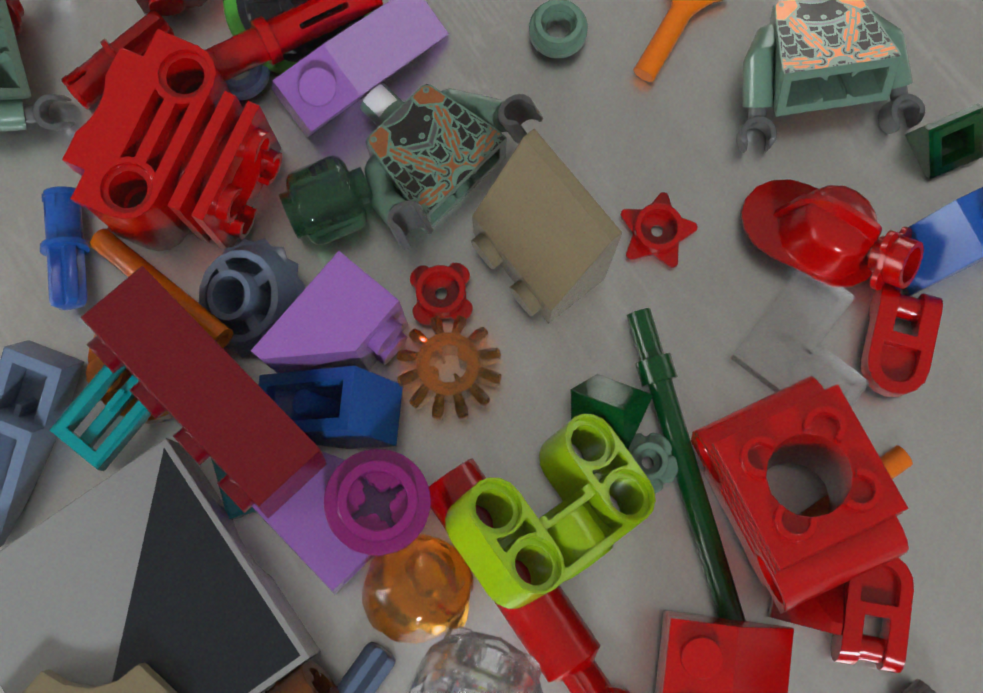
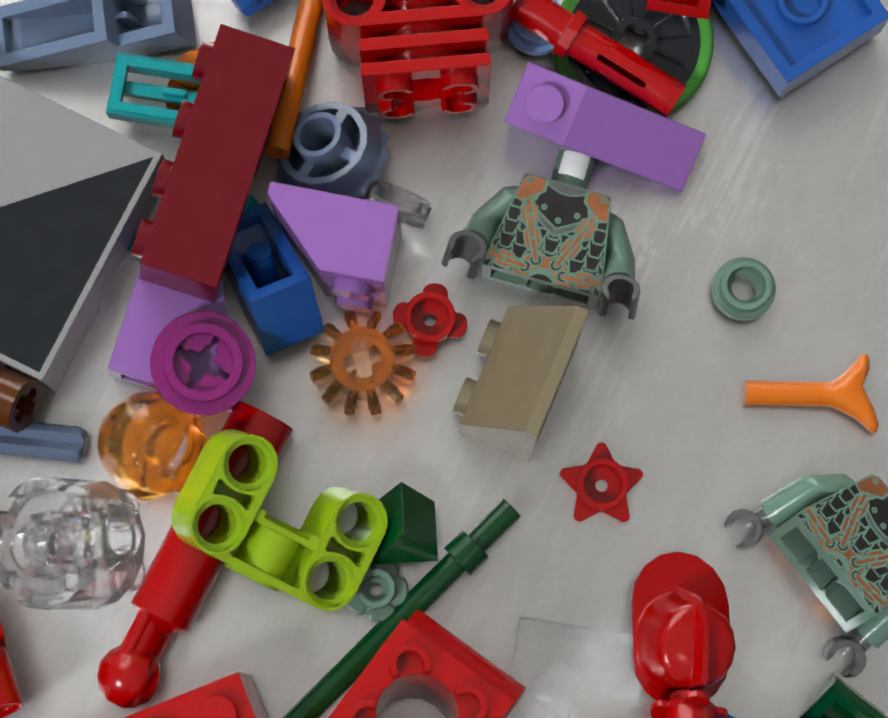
camera: 60 degrees right, 0 degrees up
clear green head [279,155,373,246] -> none
none -> clear tile [367,181,432,229]

